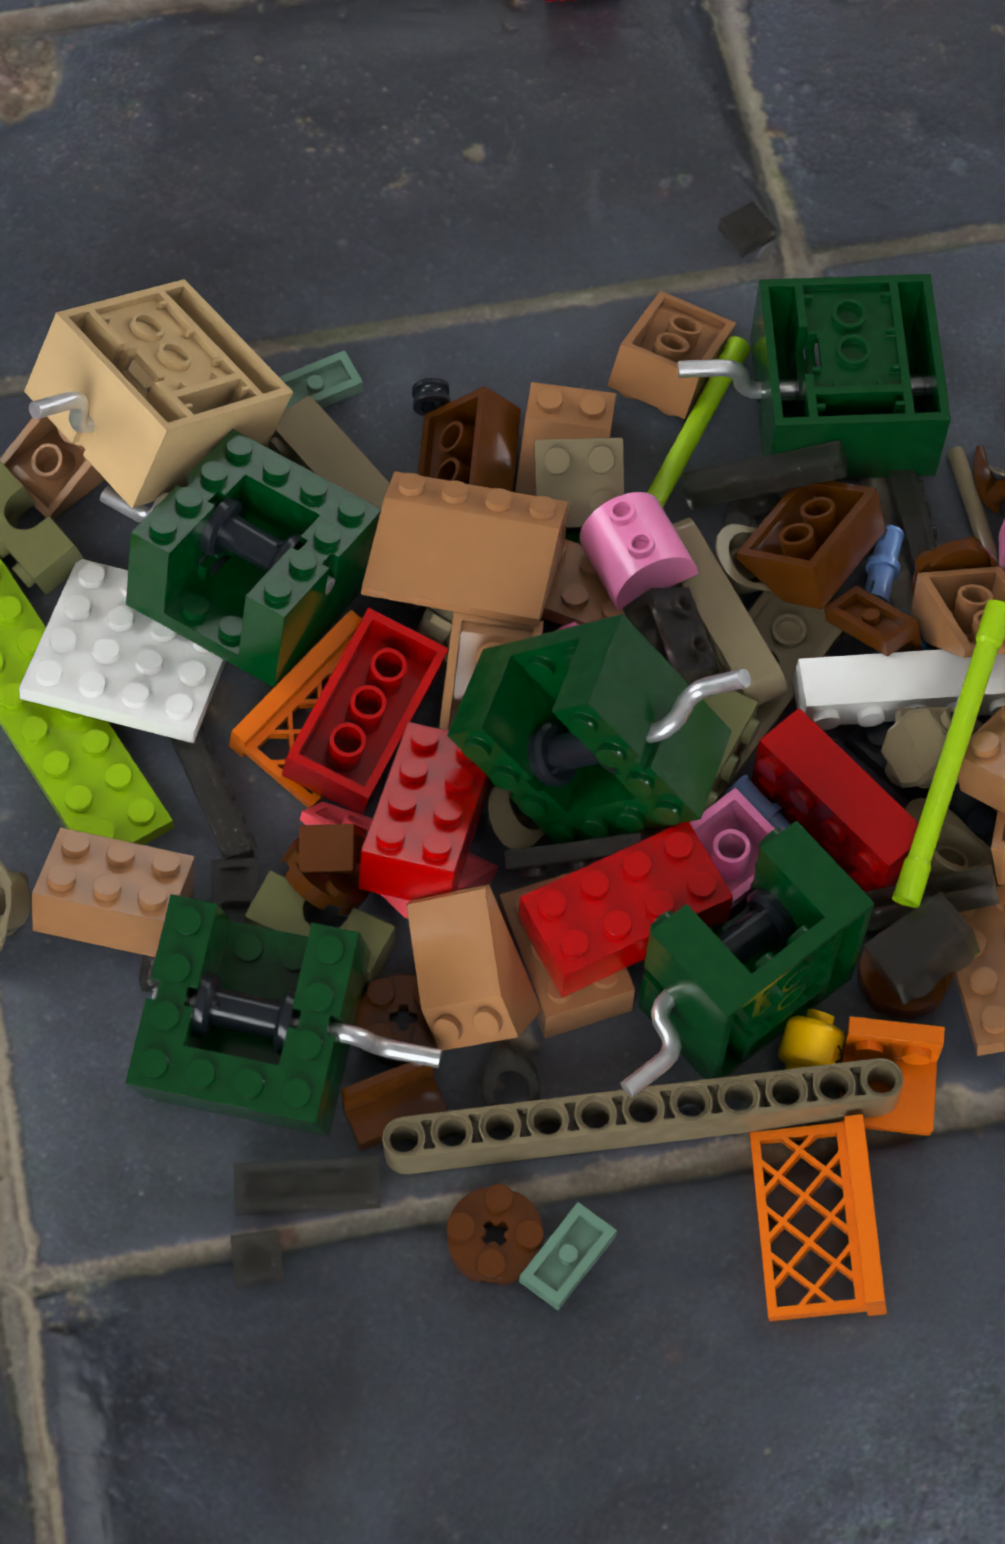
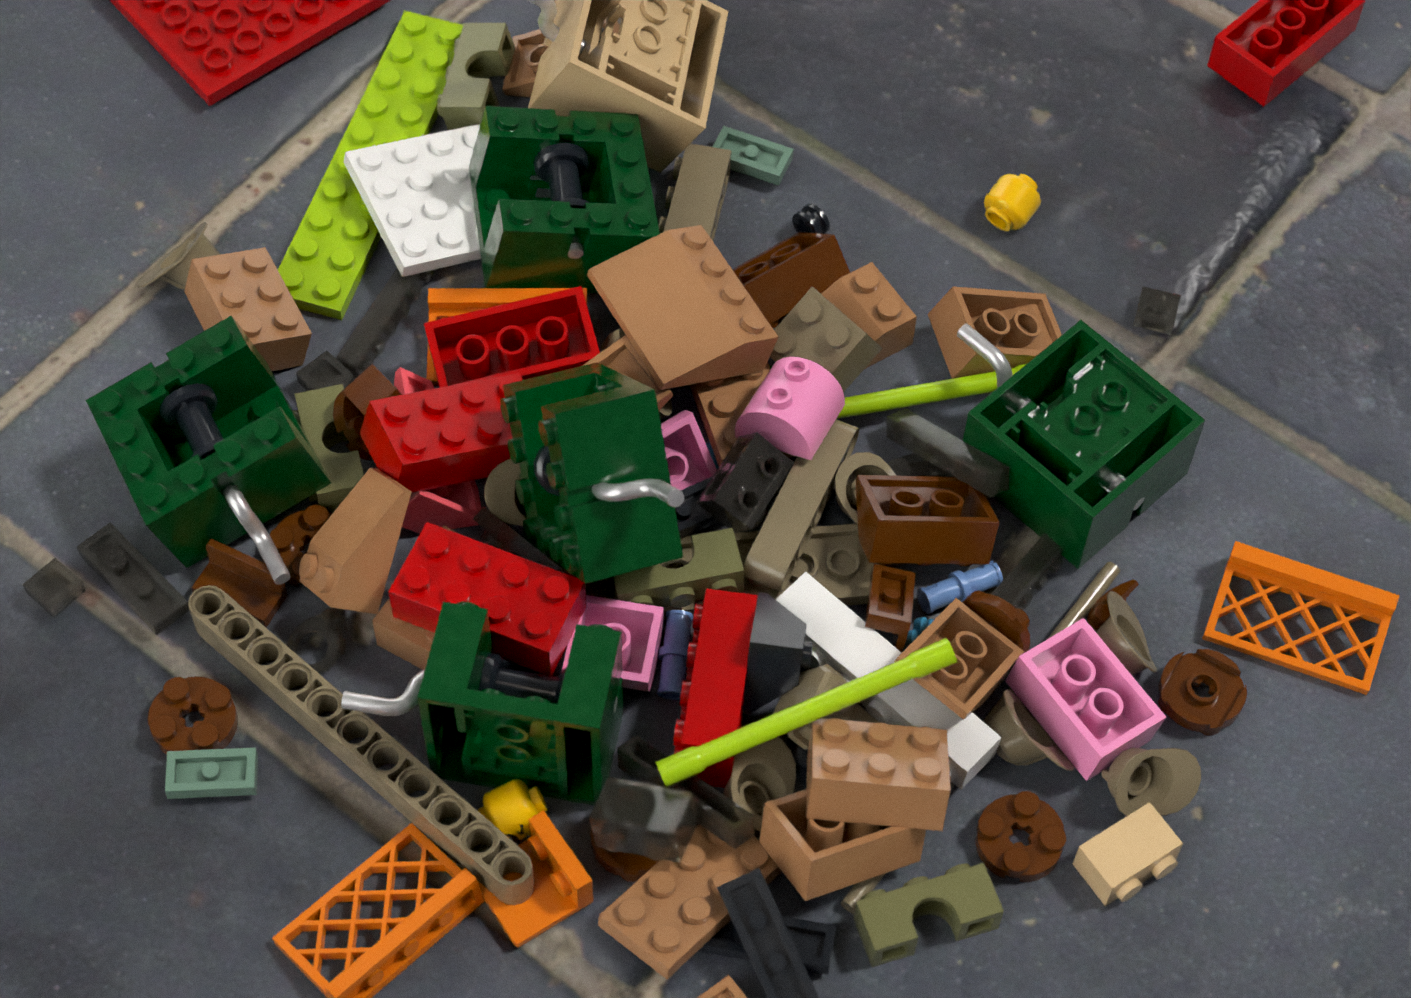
camera: 50 degrees right, 5 degrees down
none -> black slope [742,593,813,714]
none -> yellow head [984,174,1041,231]

